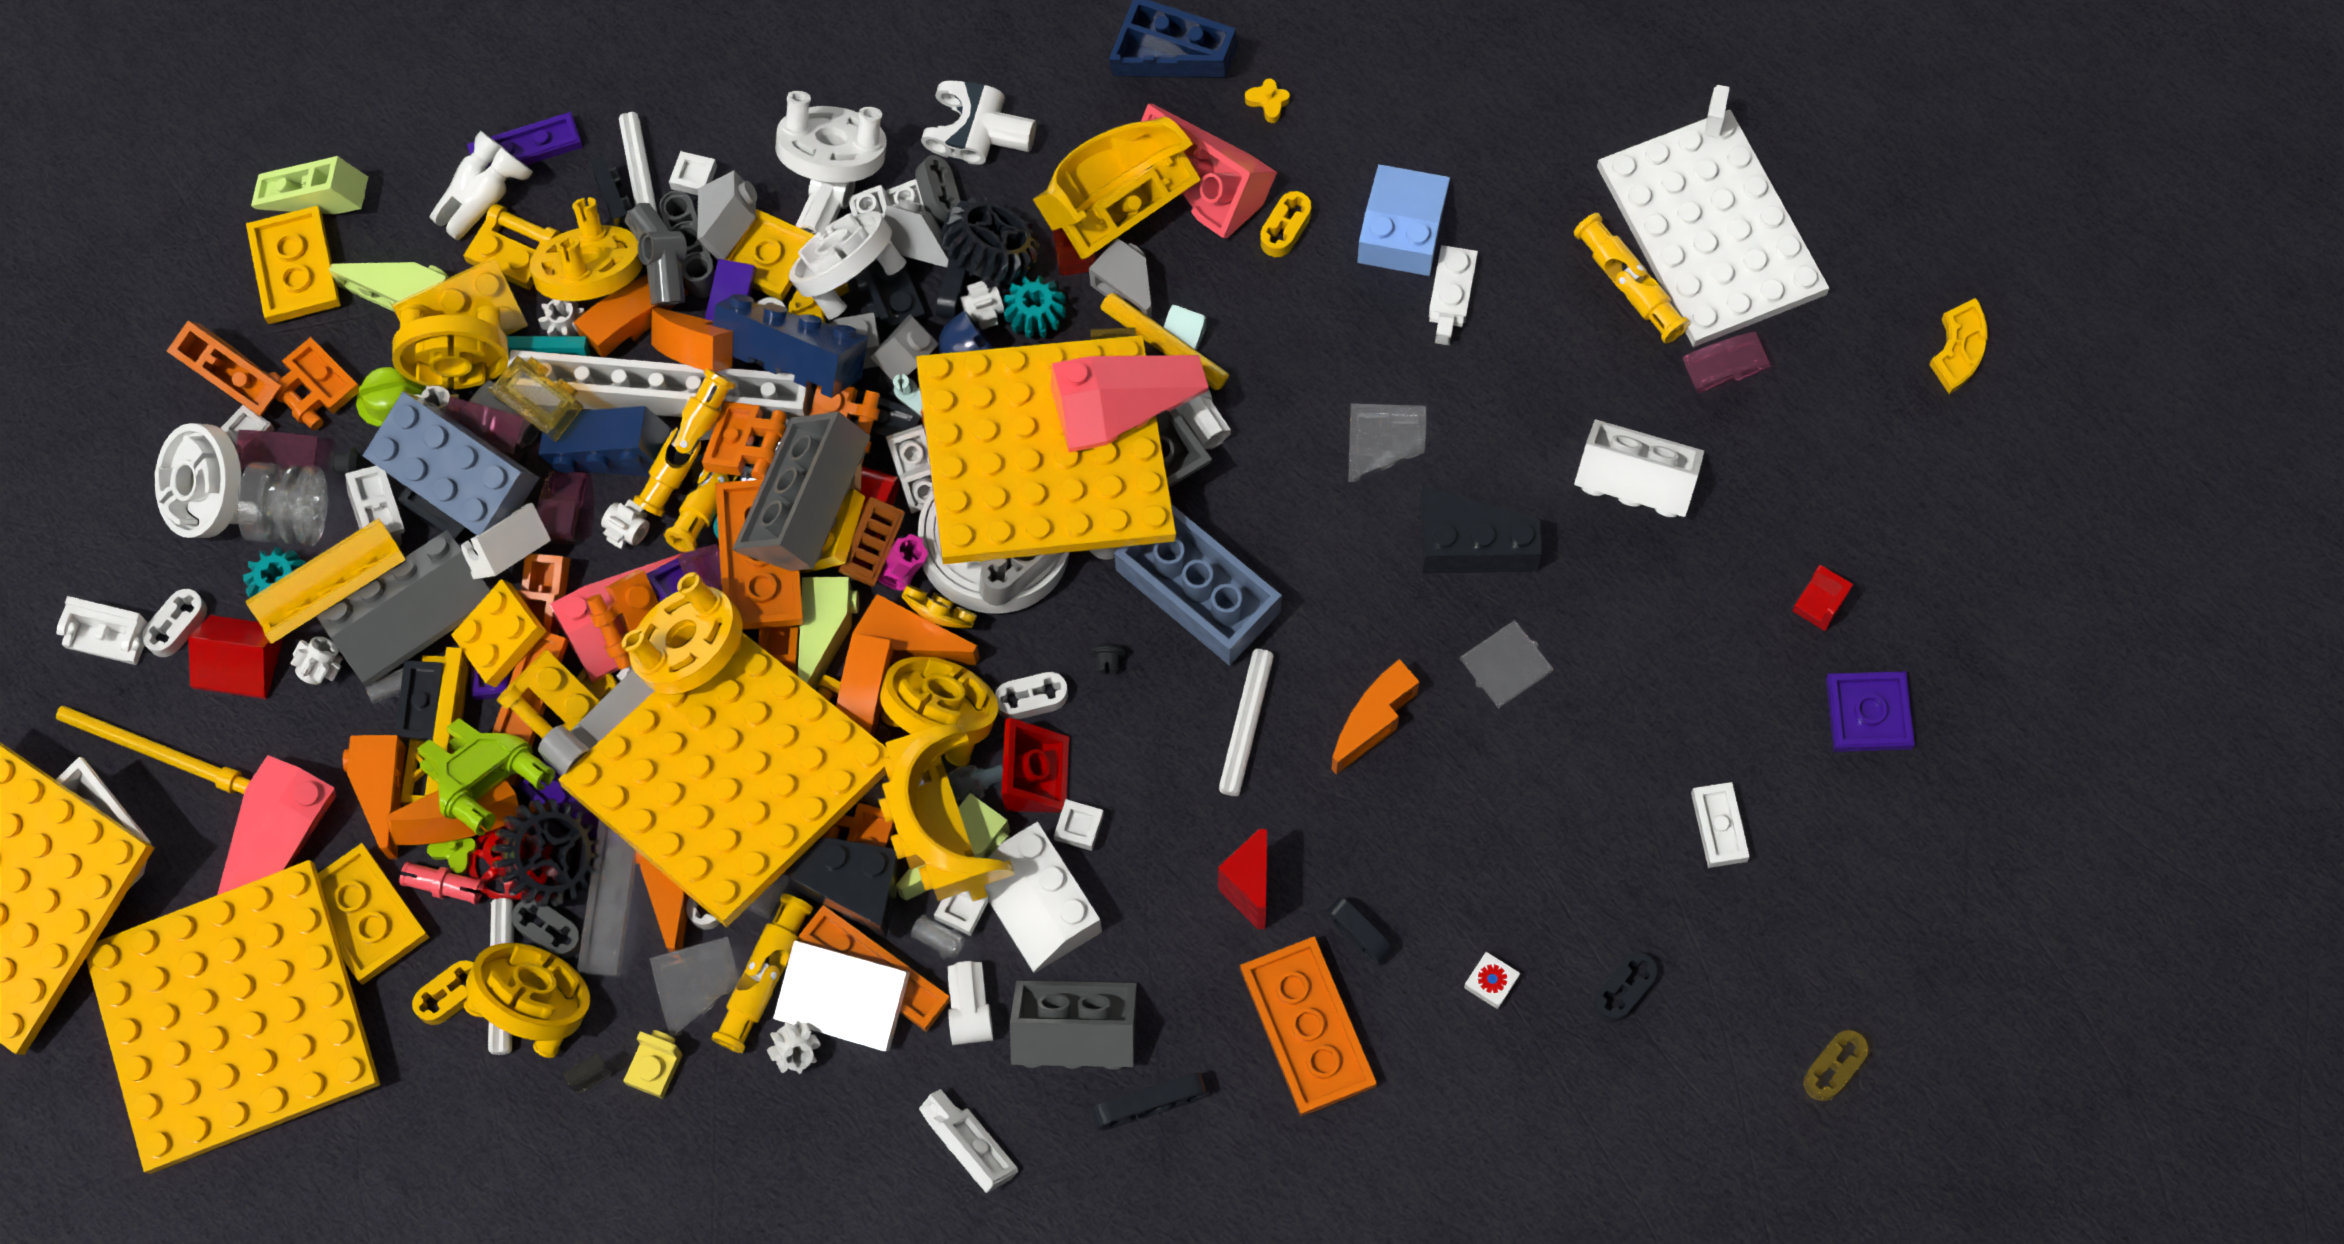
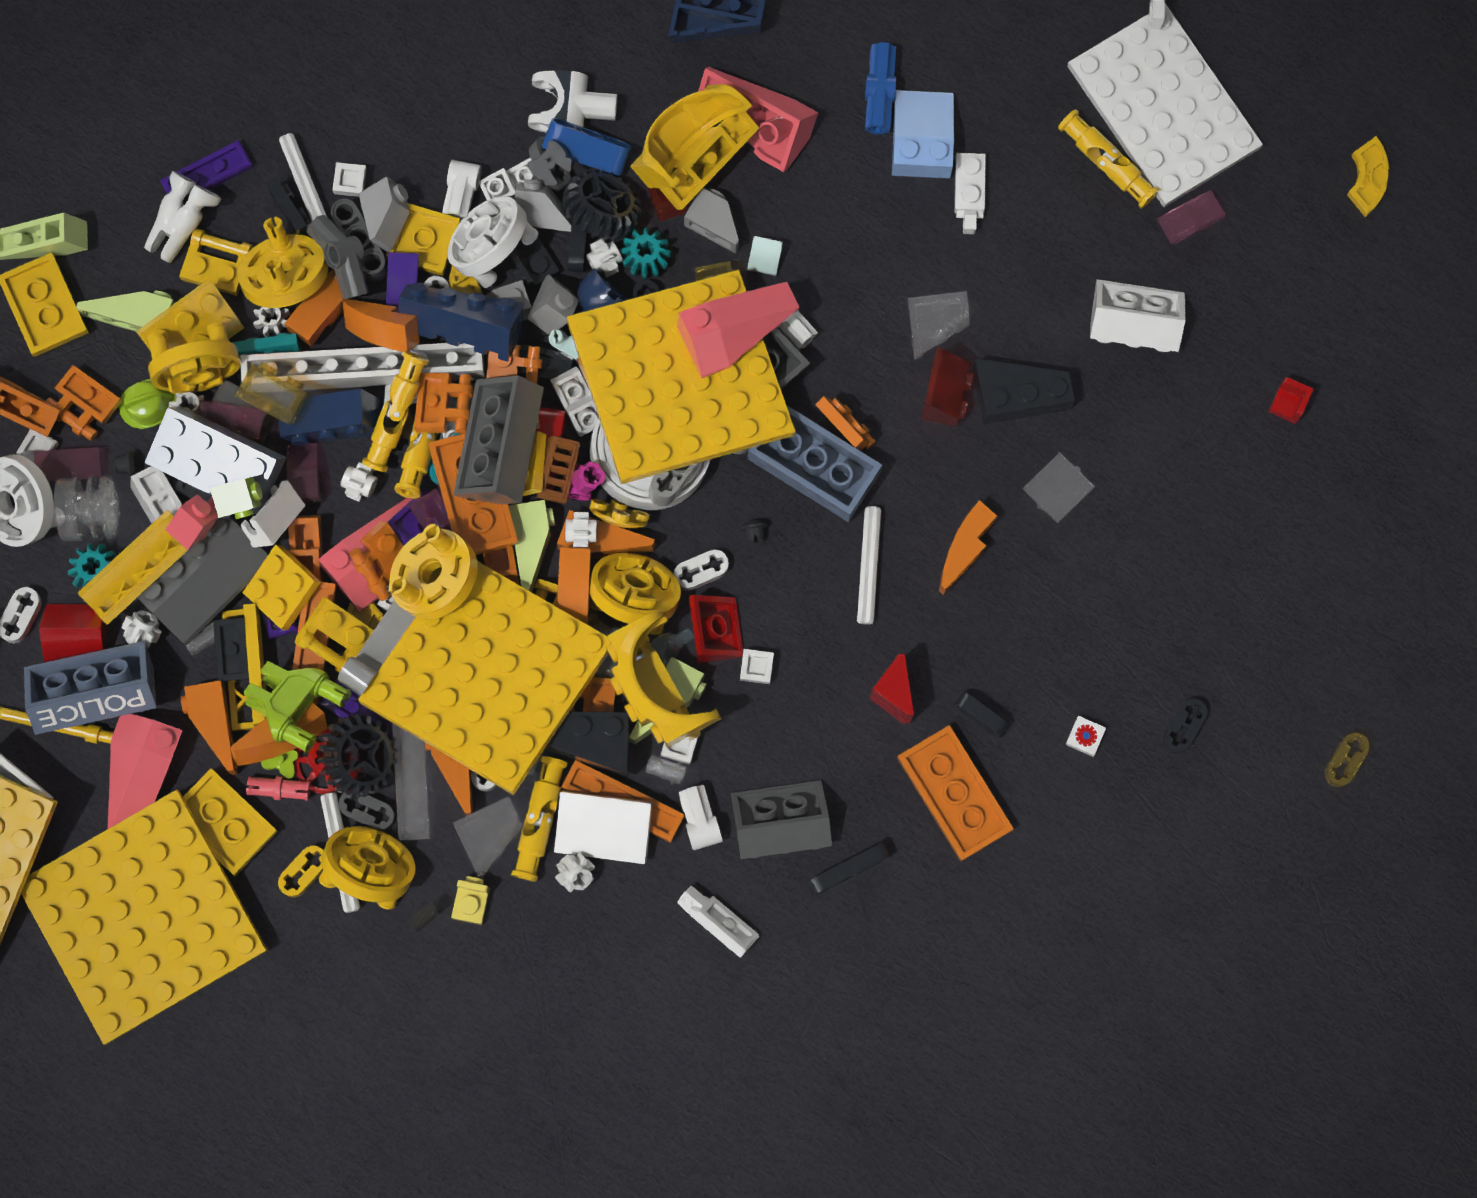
camera: 15 degrees left, 10 degrees up
white piece [775,91,887,183] -> none
white slope [984,822,1102,974] -> none
yellow axle [1101,293,1229,390] -> none
yellow piece [1245,79,1290,123] -> none
yellow beam [1260,191,1311,257] -> none
white plate [1691,782,1749,868] -> none
dark purple tile [1826,671,1915,752] -> none
none -> sand blue brick [24,641,157,735]
none -> coral brick [165,494,218,550]
none -> brick [210,476,262,519]
none -> piece [527,139,573,186]
none -> blue beam [542,118,632,176]
none -> white gear [565,512,597,548]
none -> orange plate [815,396,876,450]
none -> blue piece [865,42,896,135]
none -> clear red slope [921,347,974,427]

